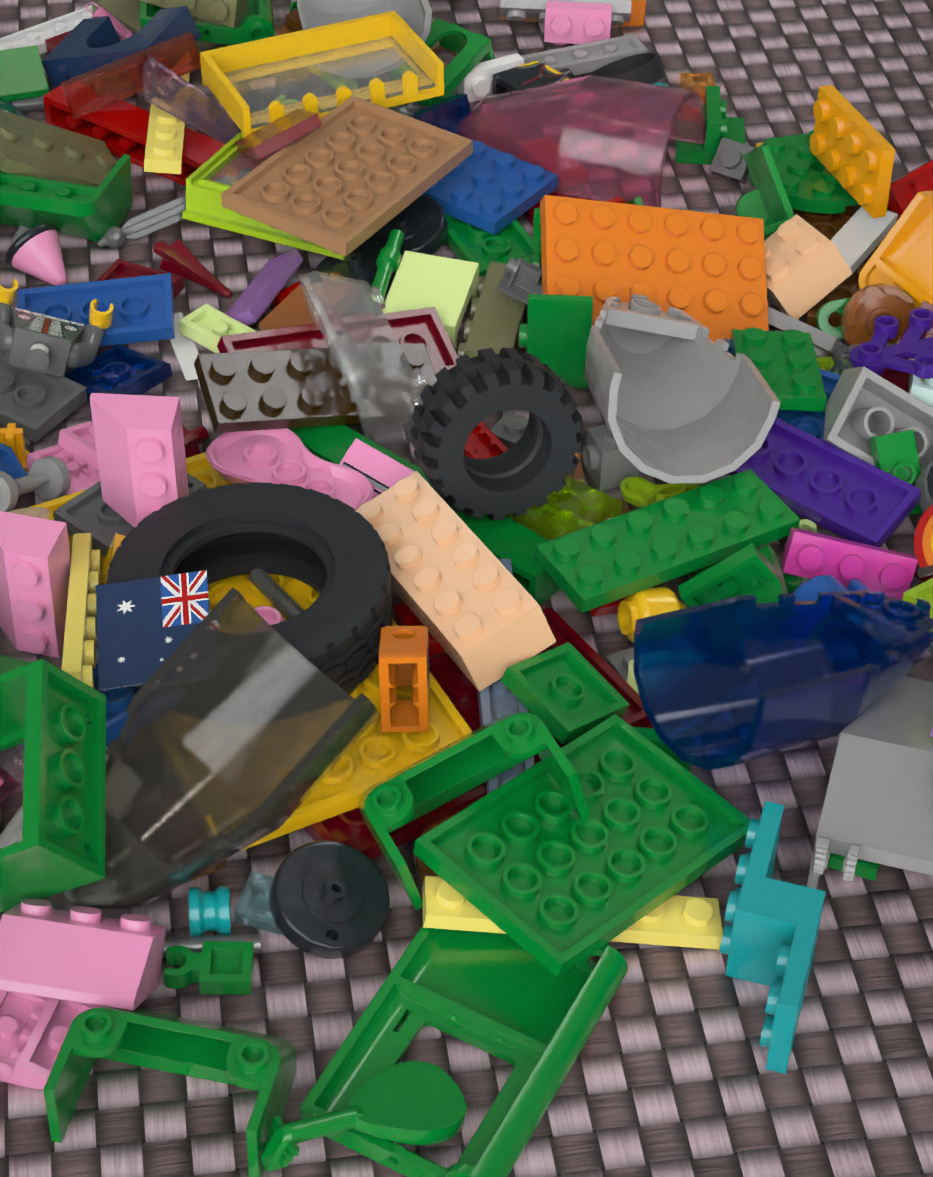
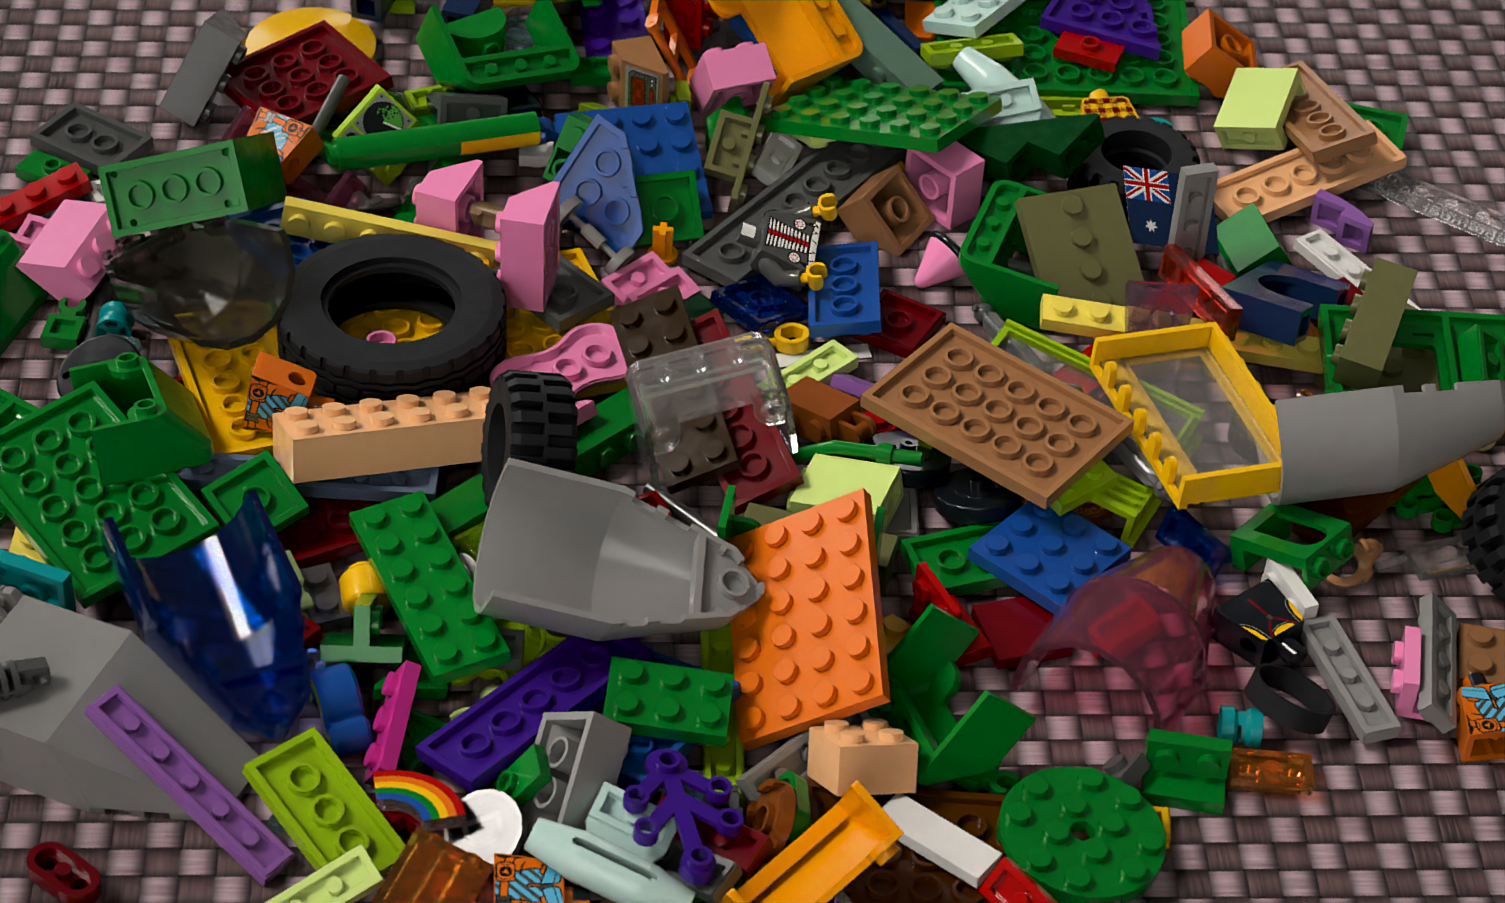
camera: 95 degrees right, 0 degrees up
dark blue sticker [96,570,214,690] -> none
dark red tile [235,108,322,160] -> none
light orange plate [809,85,895,218] -> none
none -> yellow piece [734,322,810,355]
none -> light grey plate [1162,162,1219,285]

